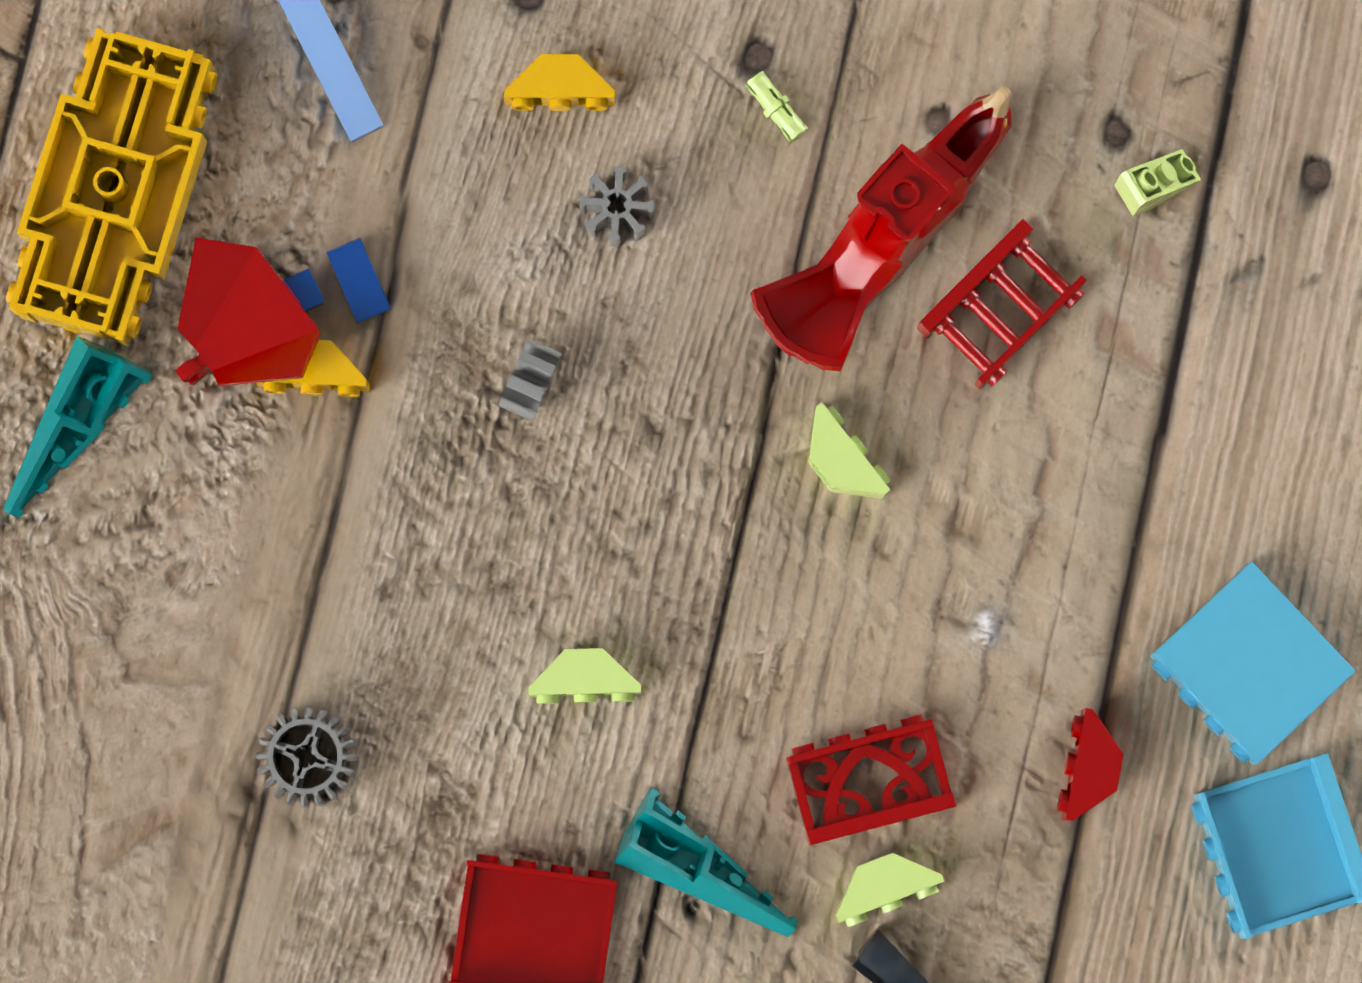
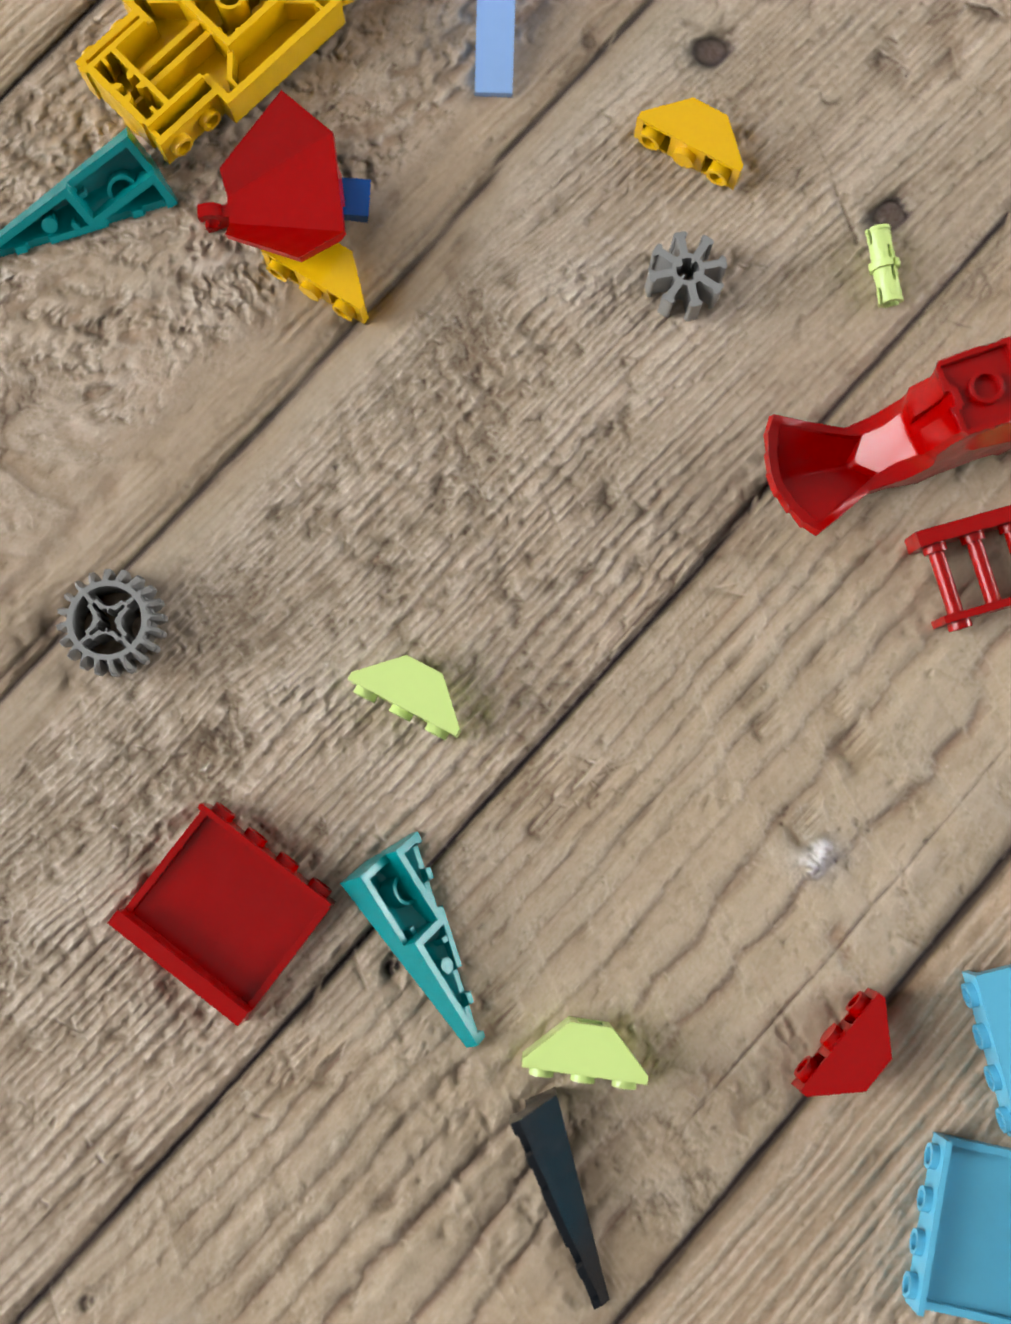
camera: 30 degrees right, 0 degrees up
blue slope [326,238,391,323] -> none
light grey gear [499,339,562,421] -> none
red fence [786,714,956,846] -> none
yellowish green slope [808,402,891,499] -> none

